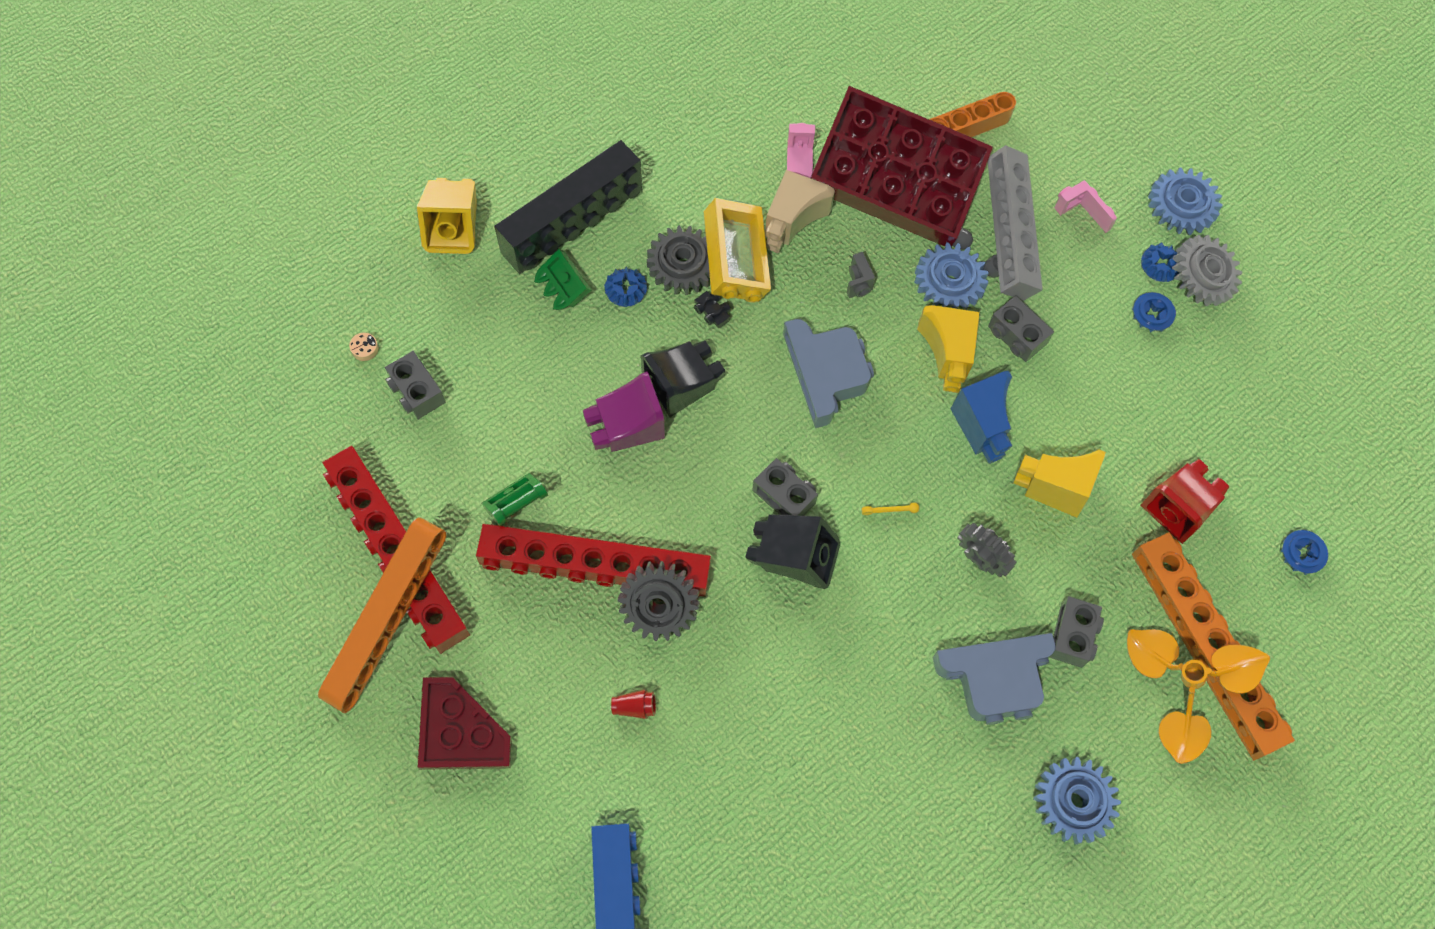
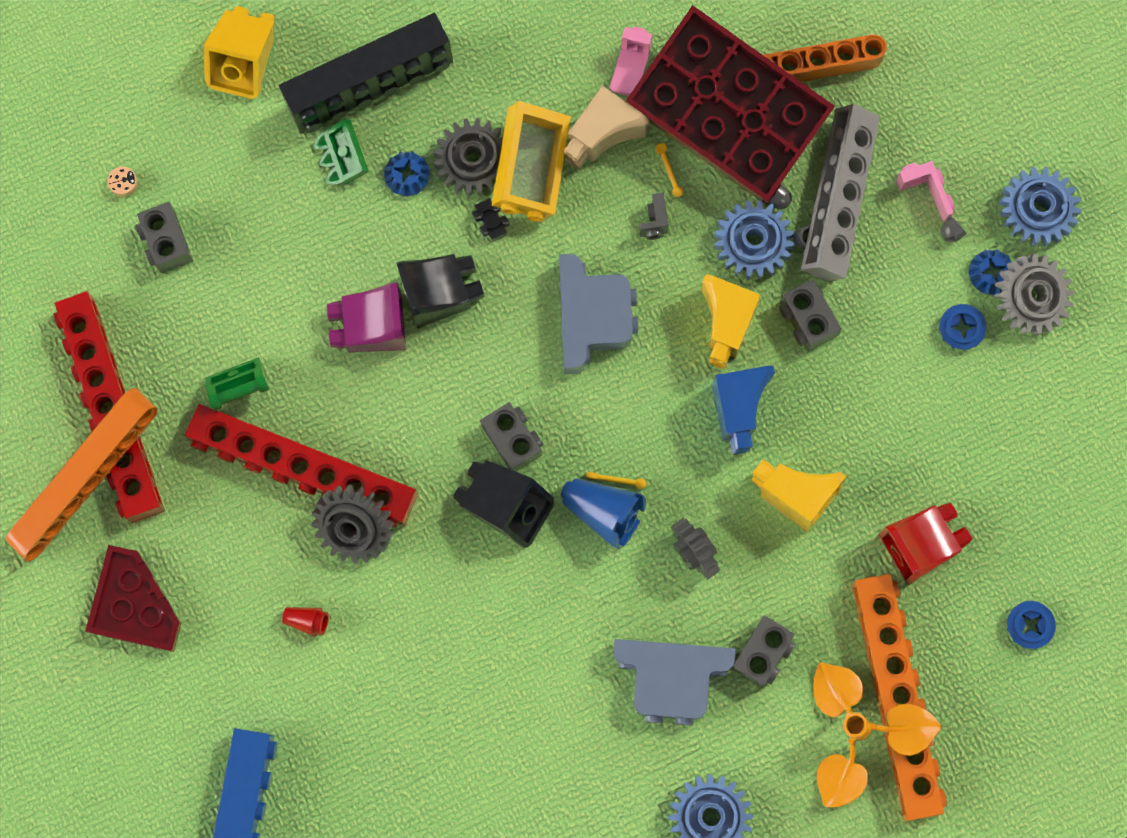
camera: 20 degrees right, 10 degrees up
none -> blue cone [561,478,646,549]
none -> yellow hinge [656,143,683,197]
none -> dark grey hinge [941,217,967,243]

